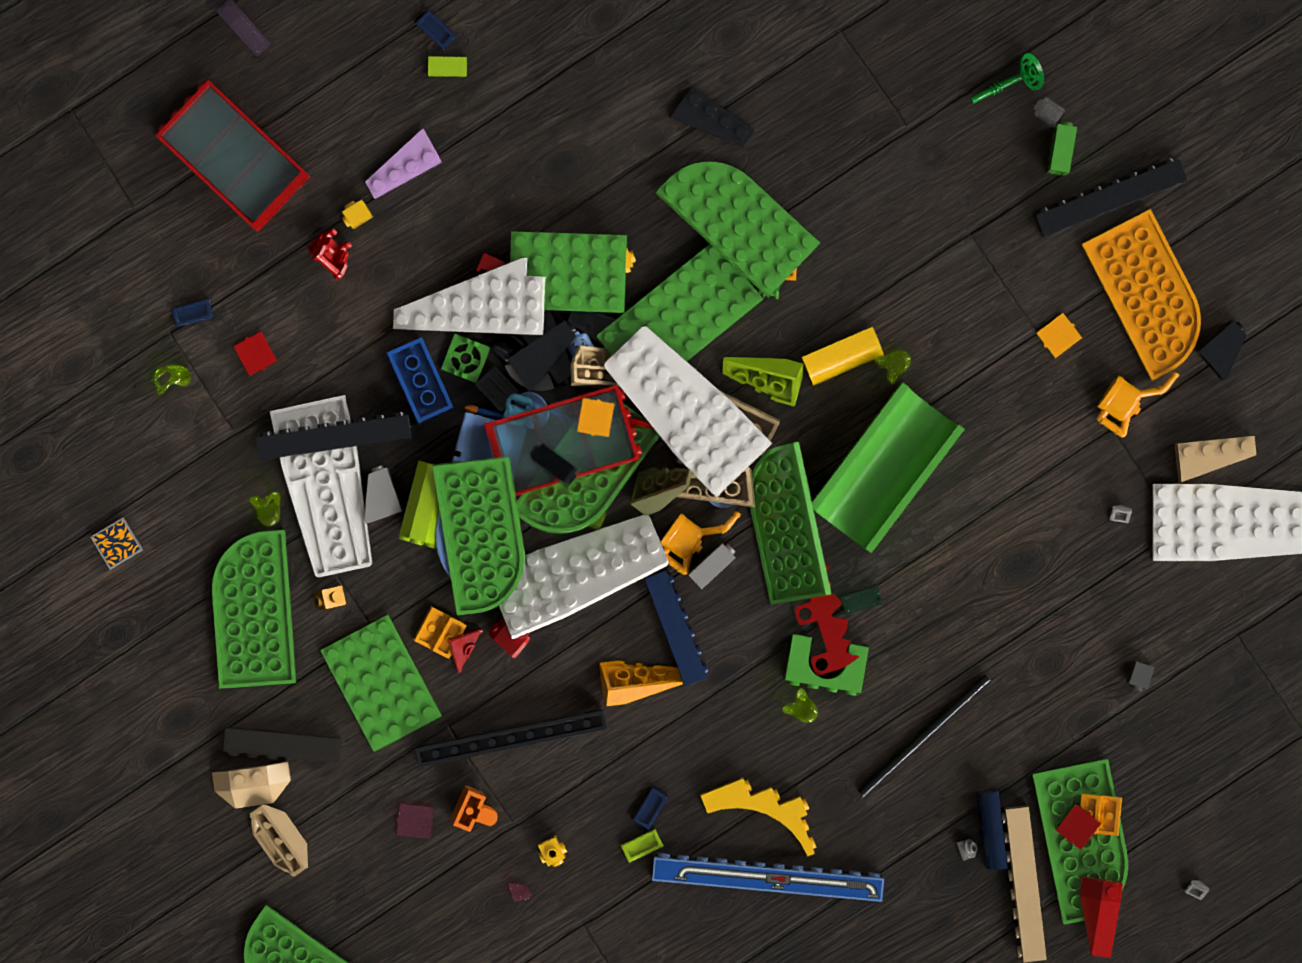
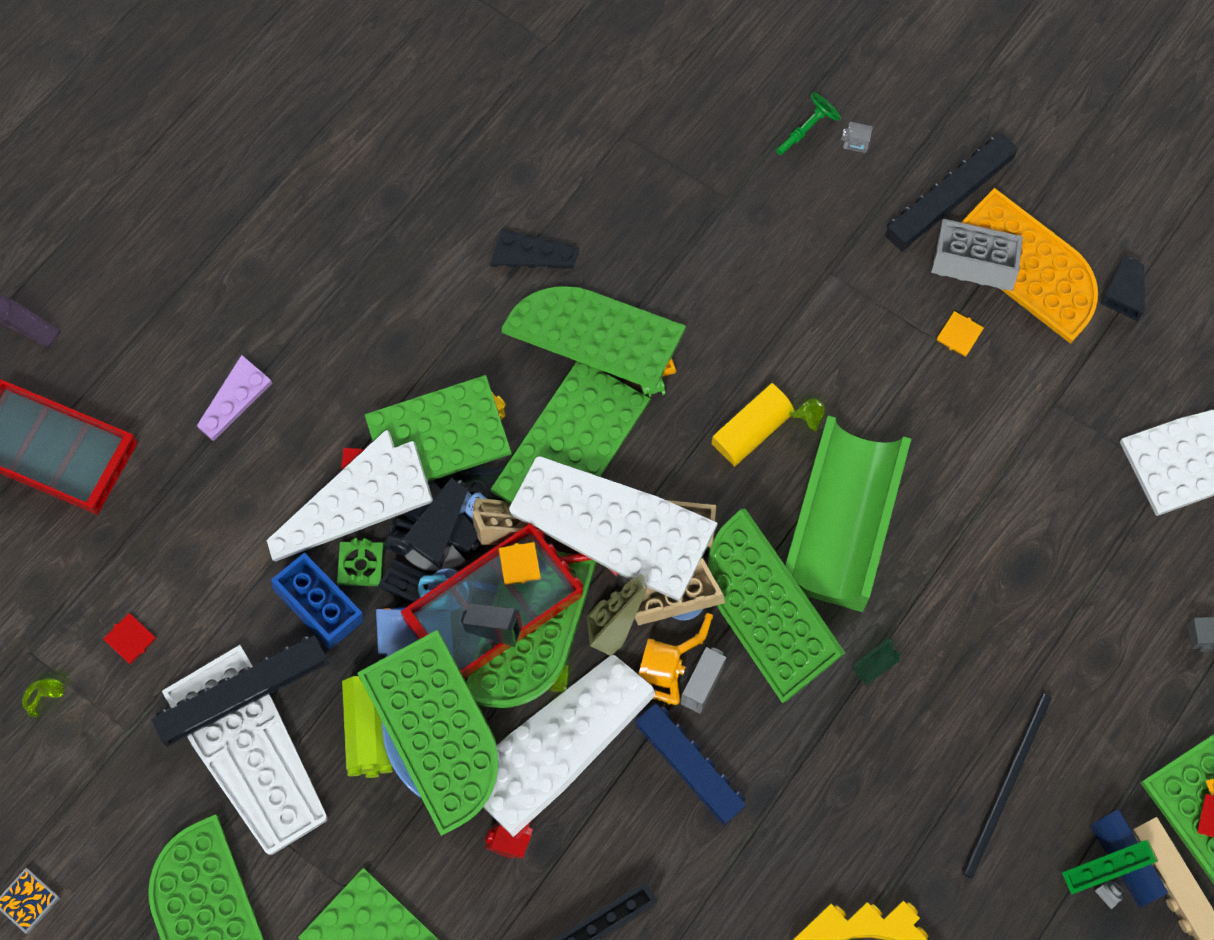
camera: 20 degrees left, 20 degrees down
dark blue tile [171,299,214,328] -> none
clear neon green piece [249,492,280,527] -> none
red piece [307,228,352,280] -> none
bracket [314,586,346,610] -> none
yellow brick [342,200,373,229] -> none
light grey slope [364,466,403,524] -> none
light orange slope [413,606,467,659] -> none
dark blue tile [415,9,457,50] -> none
lime tile [428,56,467,77] -> none
red tile [447,627,483,673] -> none
light orange wedge [599,661,683,706] -> none
lime wedge [723,357,803,406] -> none
clear neon green piece [782,688,818,723] -> none
bright green arch [785,634,869,696] -> none
red piece [795,566,859,676] -> none
bright green brick [1046,121,1077,176] -> none
light orange piece [1097,371,1179,437] -> none
light grey slope [1109,505,1132,523] -> none
tan wedge [1175,436,1256,482] -> none
none -> light grey slope [931,219,1023,291]
none -> green plate [1062,839,1158,894]

